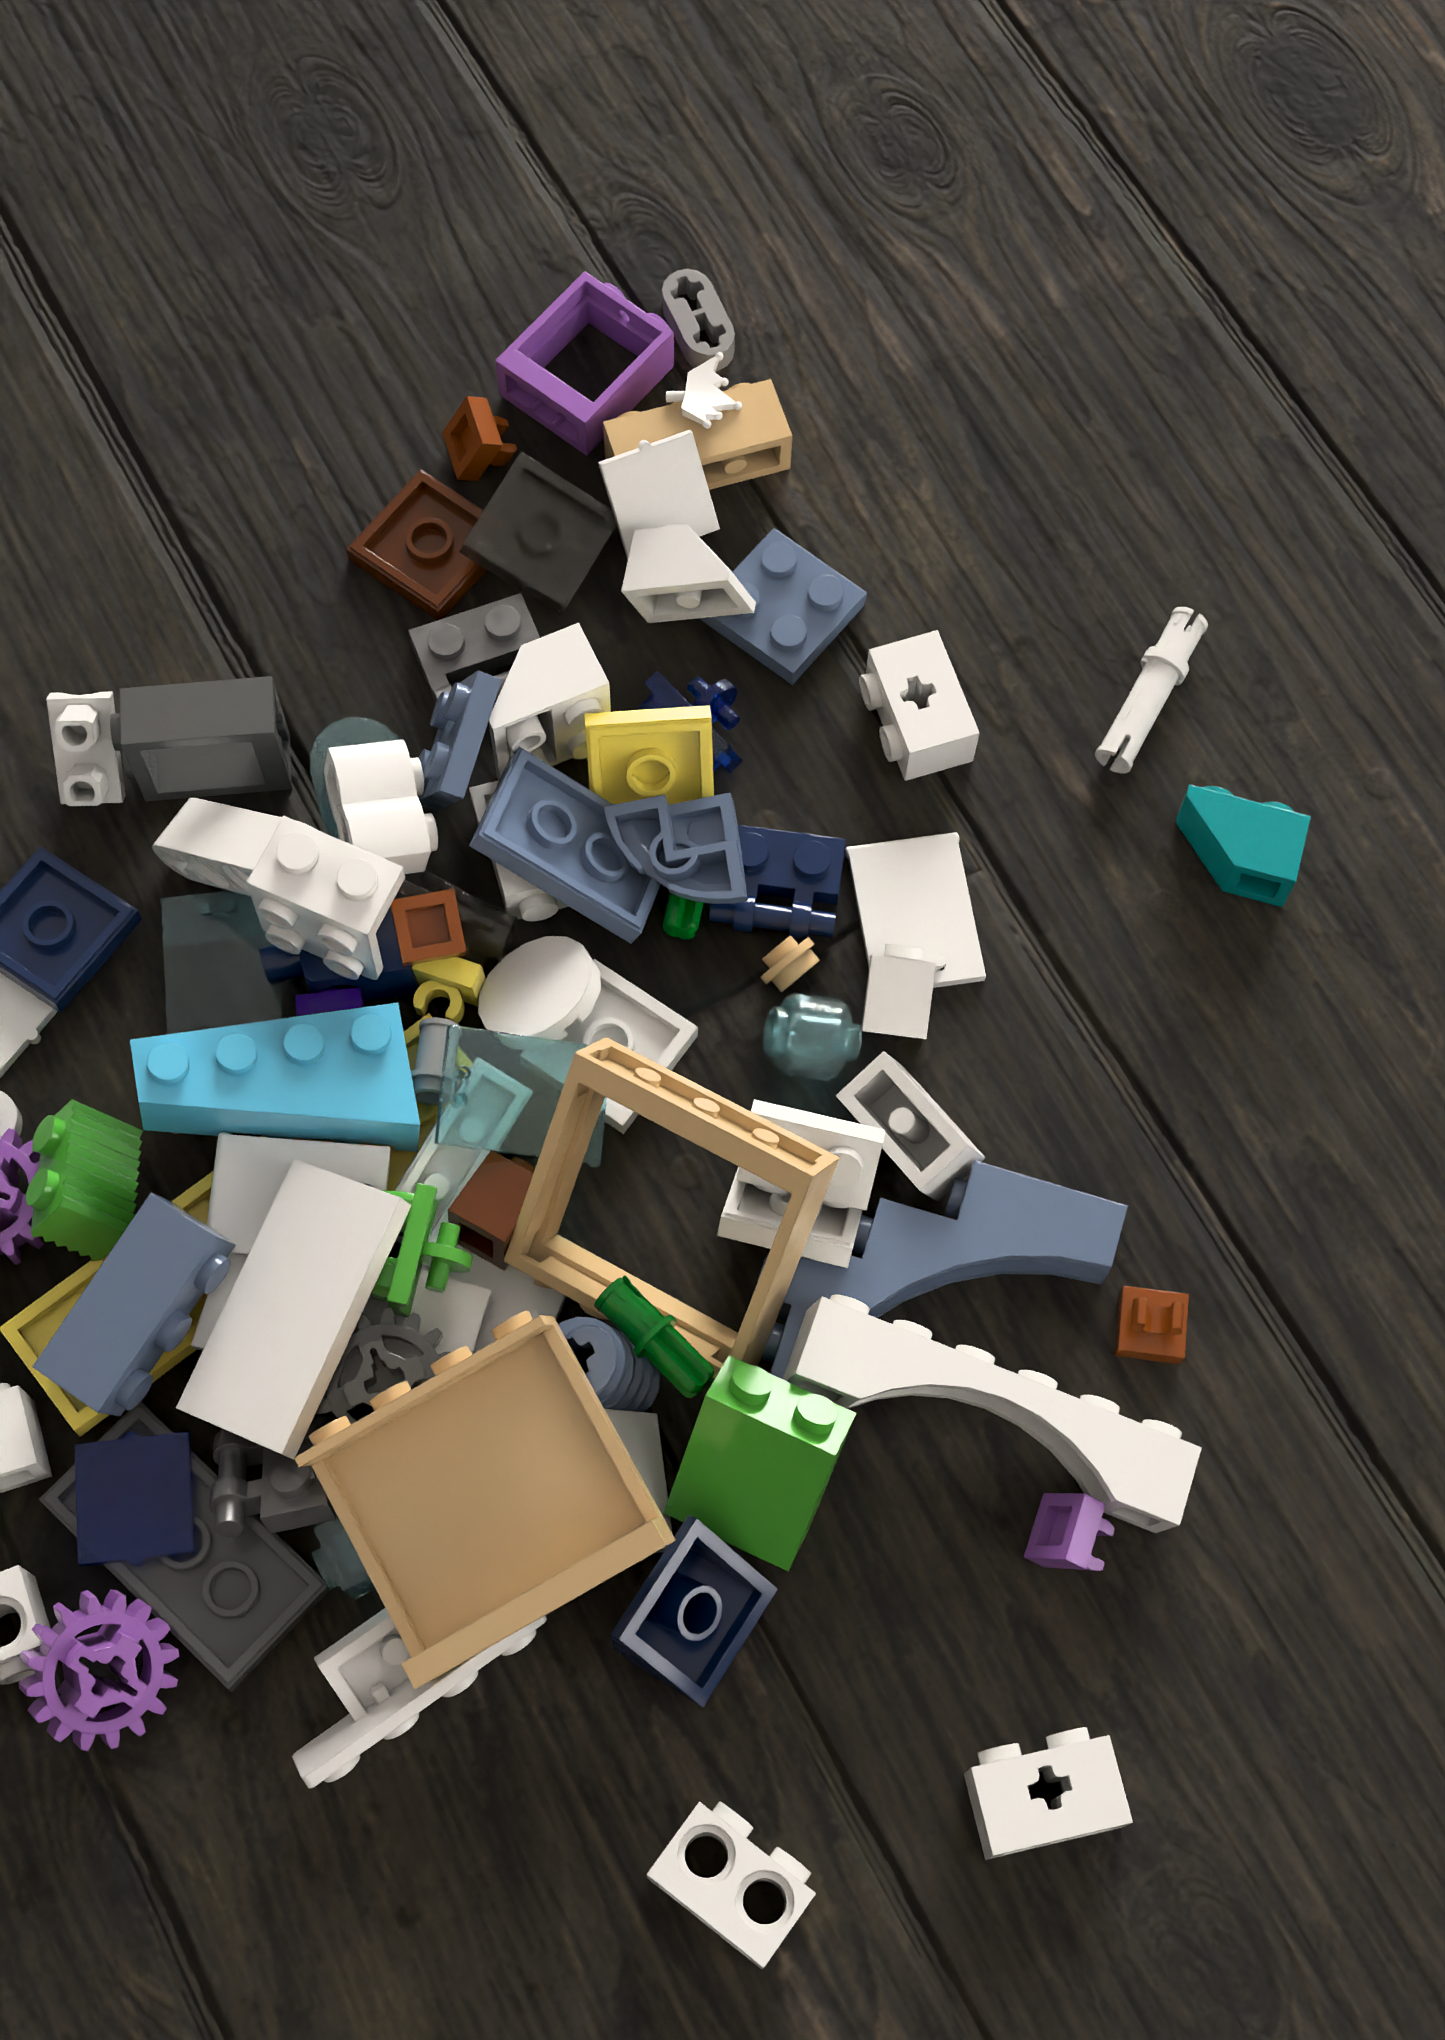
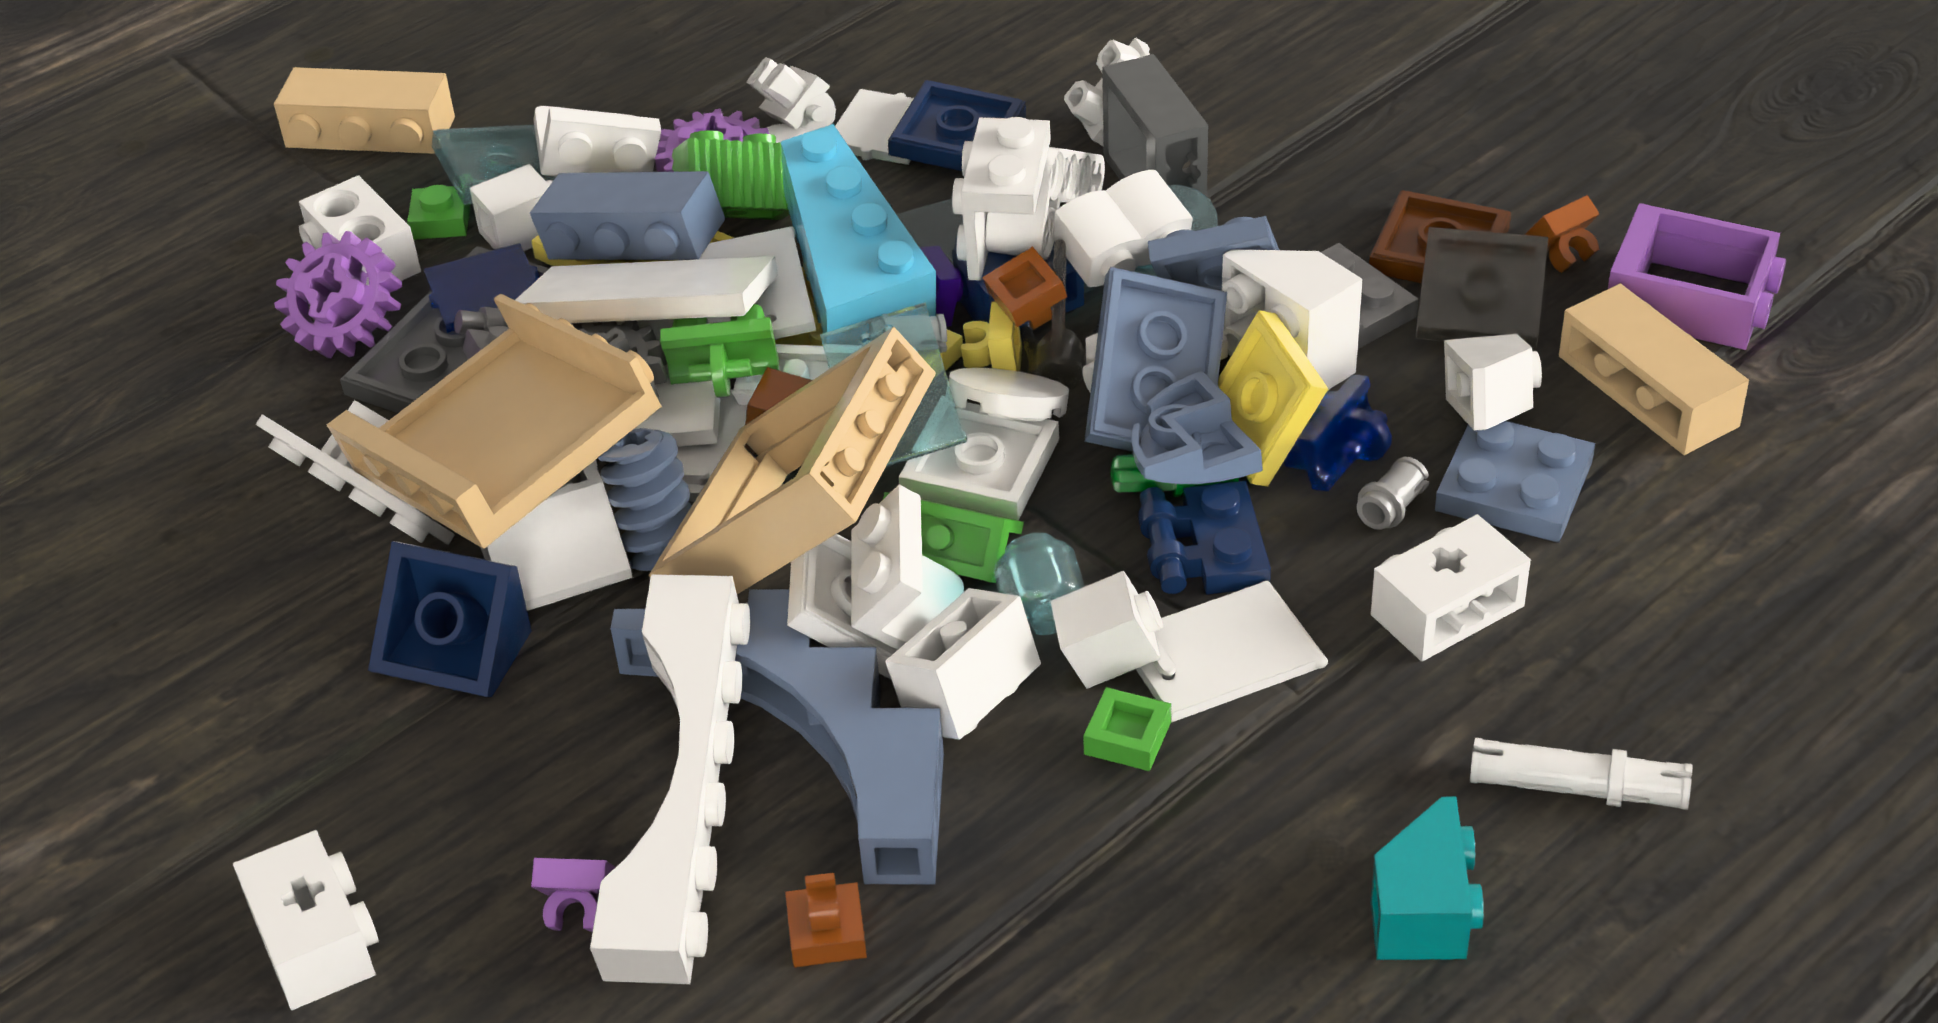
camera: 80 degrees right, 25 degrees down
green axle [594,1275,715,1398] -> none
white piece [598,430,720,559] -> none
white brick [647,1801,816,1970] -> none
light grey beam [662,269,735,371] -> none
bright green brick [663,1355,856,1572] -> none
white piece [666,352,742,429] -> none
tan plate [760,935,820,993] -> none
none -> bright green panel [883,492,1024,583]
none -> bright green plate [1083,687,1171,771]
none -> light grey pin [1357,457,1429,530]

